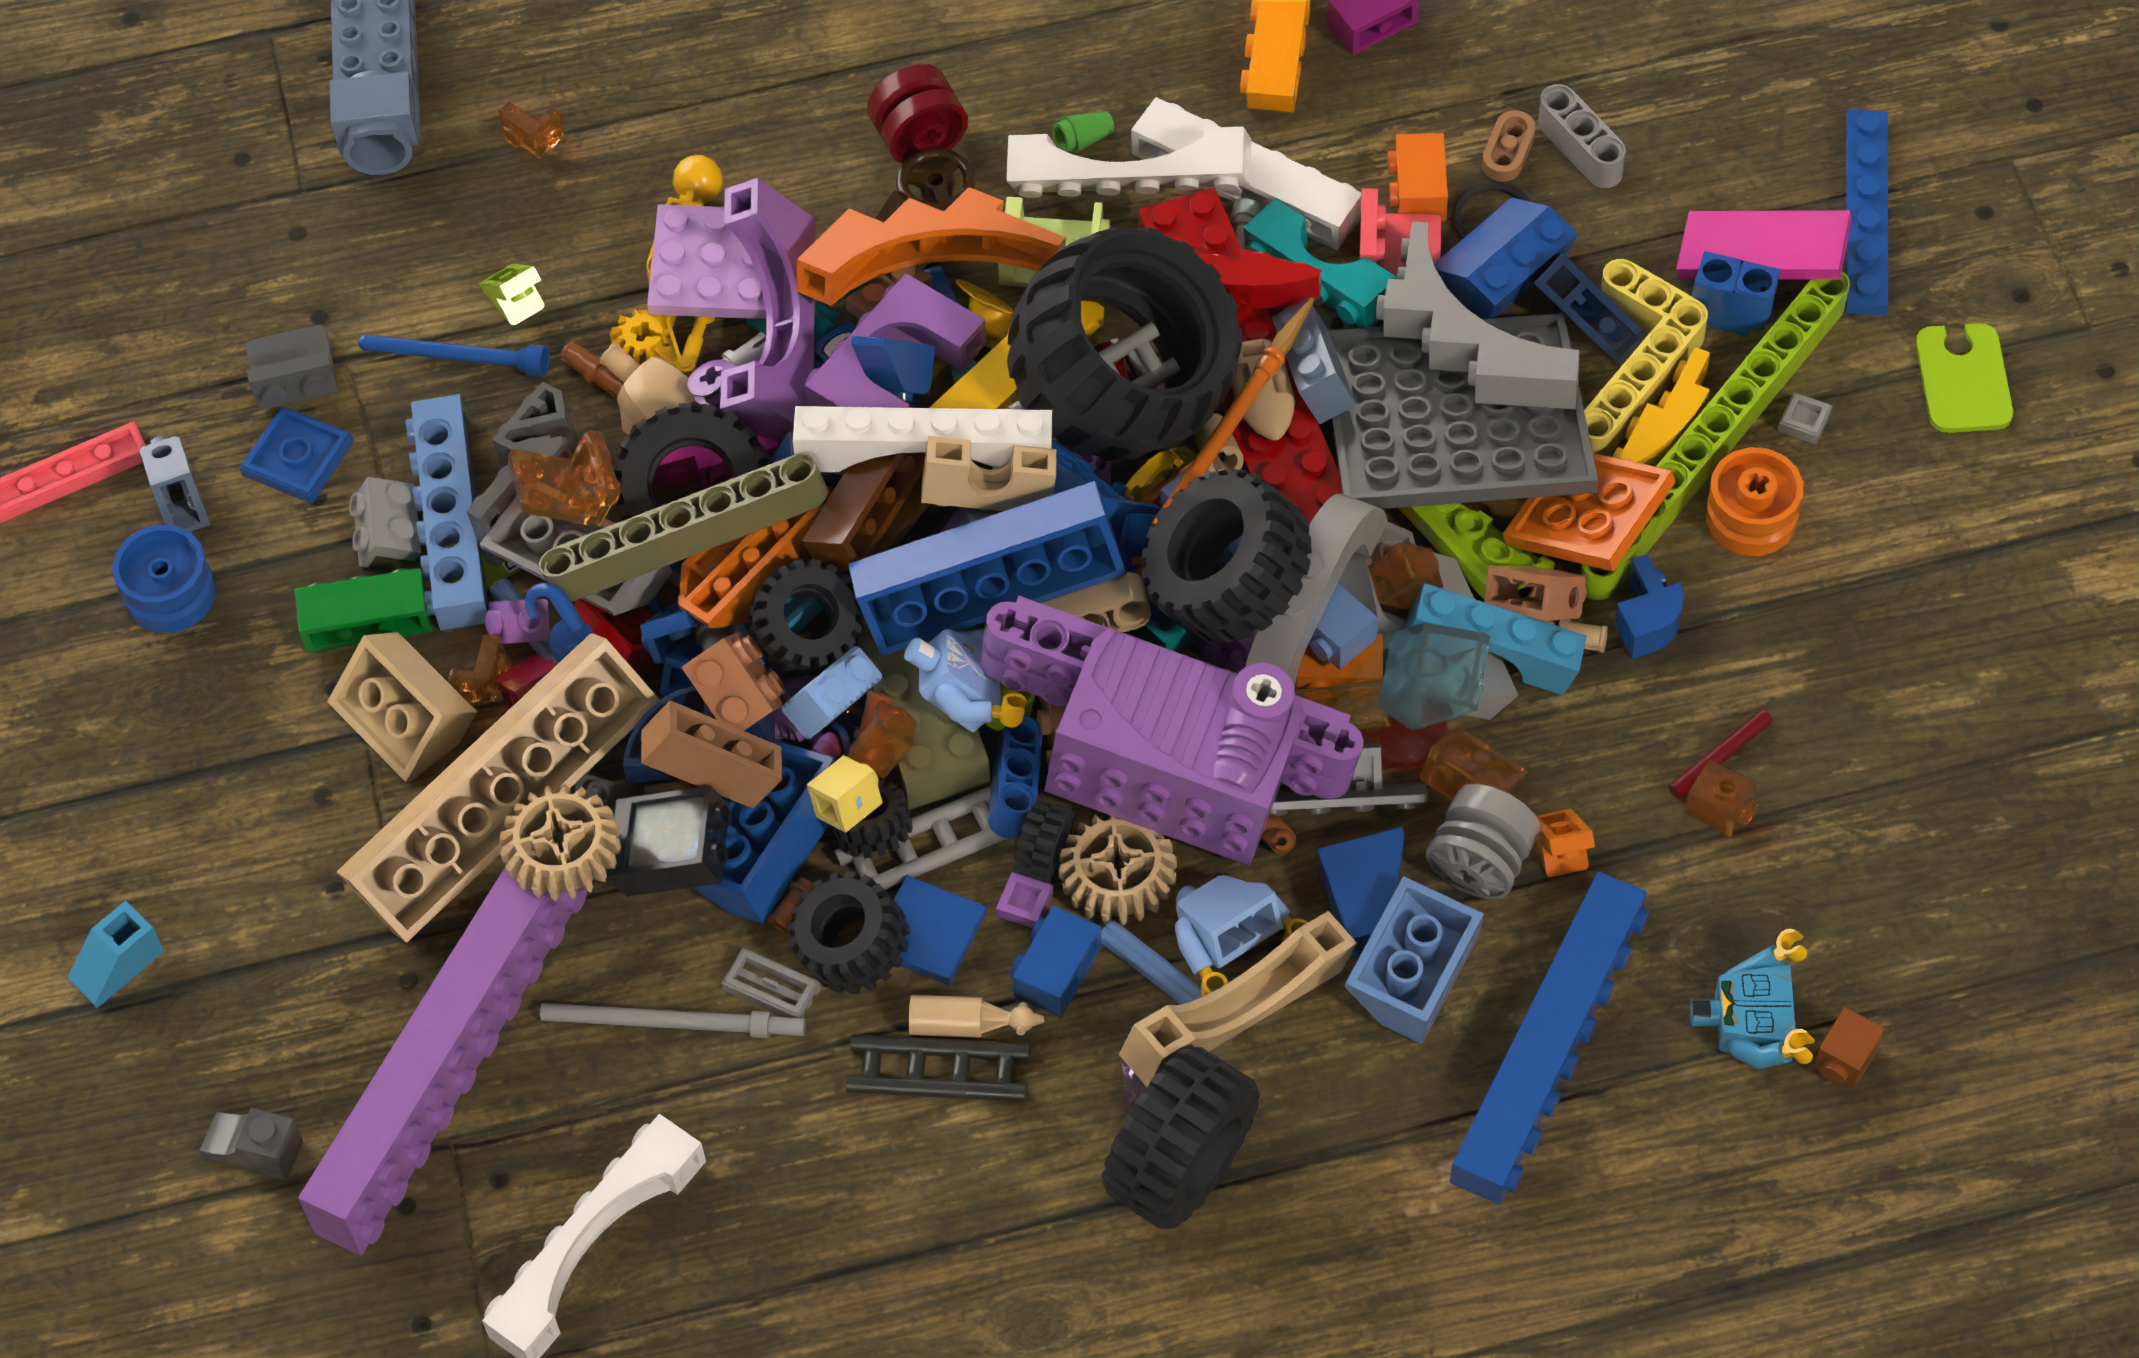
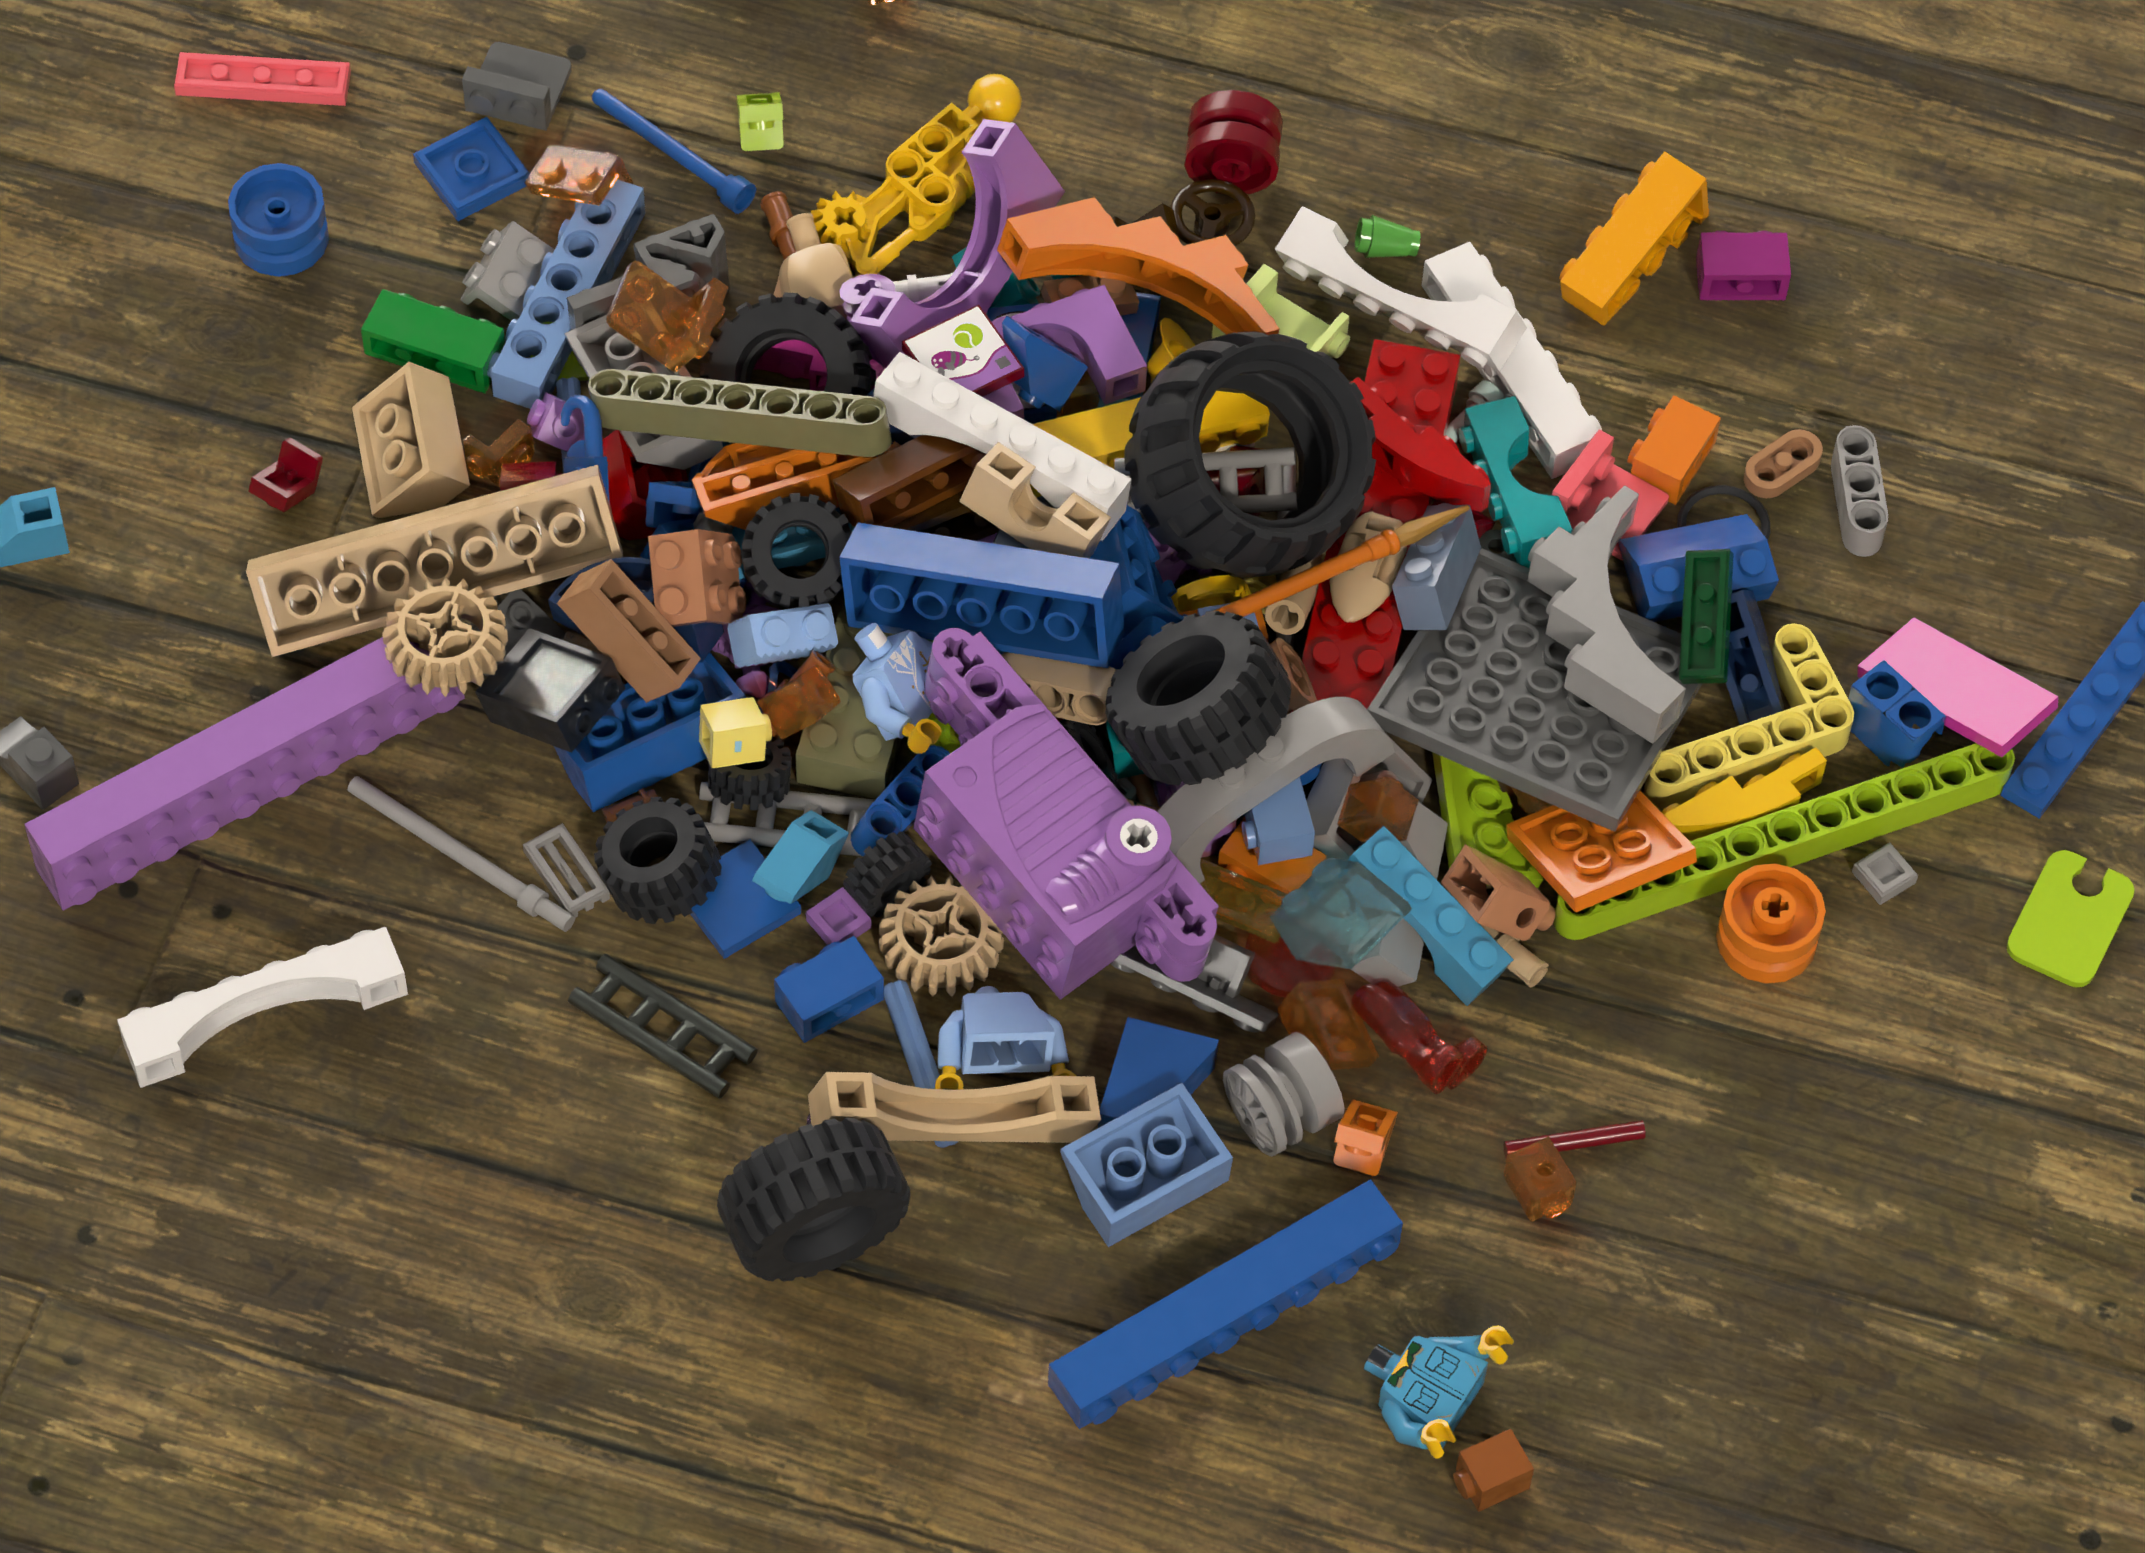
camera: 25 degrees right, 0 degrees up
sand blue torso [139,435,210,532] -> none
lavender plate [647,204,766,319] -> none
tan wheel [909,995,1044,1038] -> none
dark orange arm [1261,815,1296,855] -> none
blue brick [1614,554,1684,659] -> none
none -> dark red bracket [248,437,323,512]
none -> clear orange bracket [525,144,634,206]
none -> dark azure slope [752,810,849,904]
none -> tile [902,304,1024,397]
none -> clear red piece [1352,980,1488,1094]
none -> dark green tile [1679,549,1734,684]

